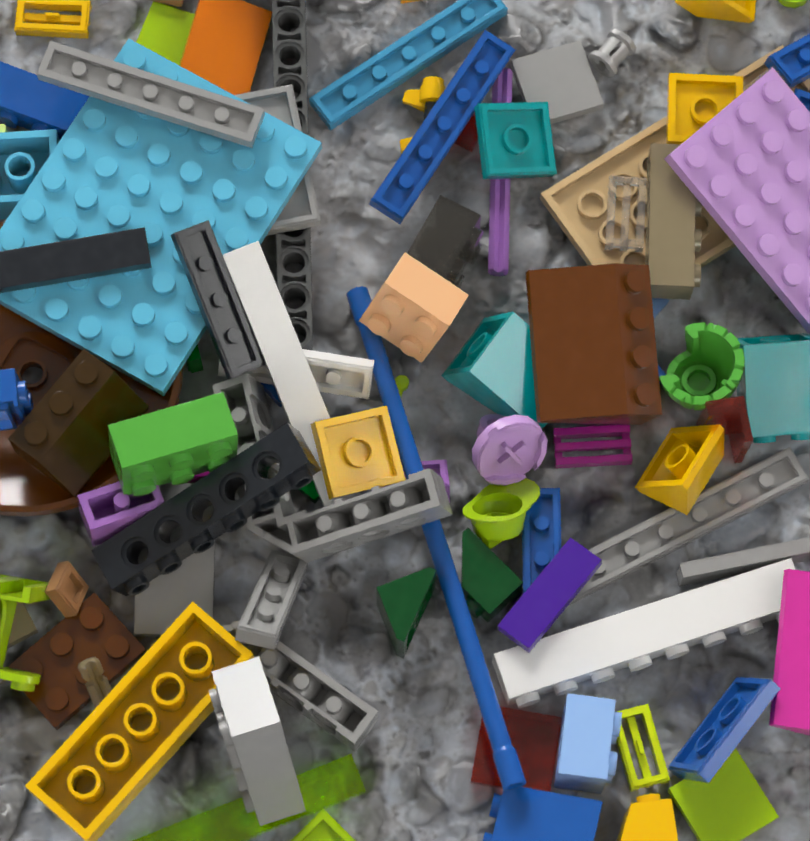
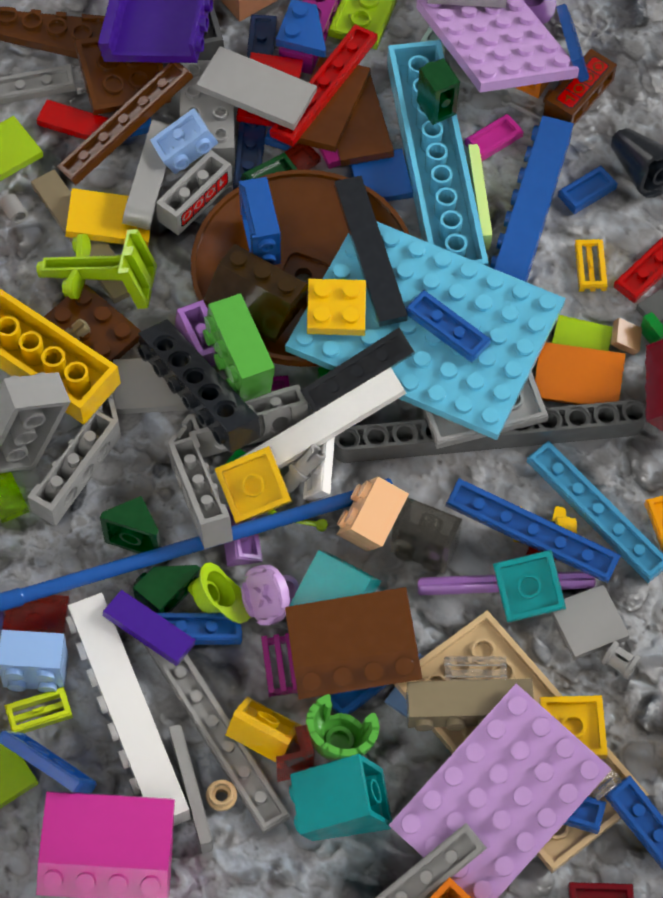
camera: 85 degrees right, 10 degrees down
light grey plate [36,41,265,148] -> none
medium nougat tile [45,561,89,618] -> none
light grey tile [235,550,308,650] -> none
none -> tan plate [206,780,237,811]
none -> light grey pin [283,445,326,495]
none -> yellow plate [307,279,366,336]
none -> blue tile [405,290,491,363]

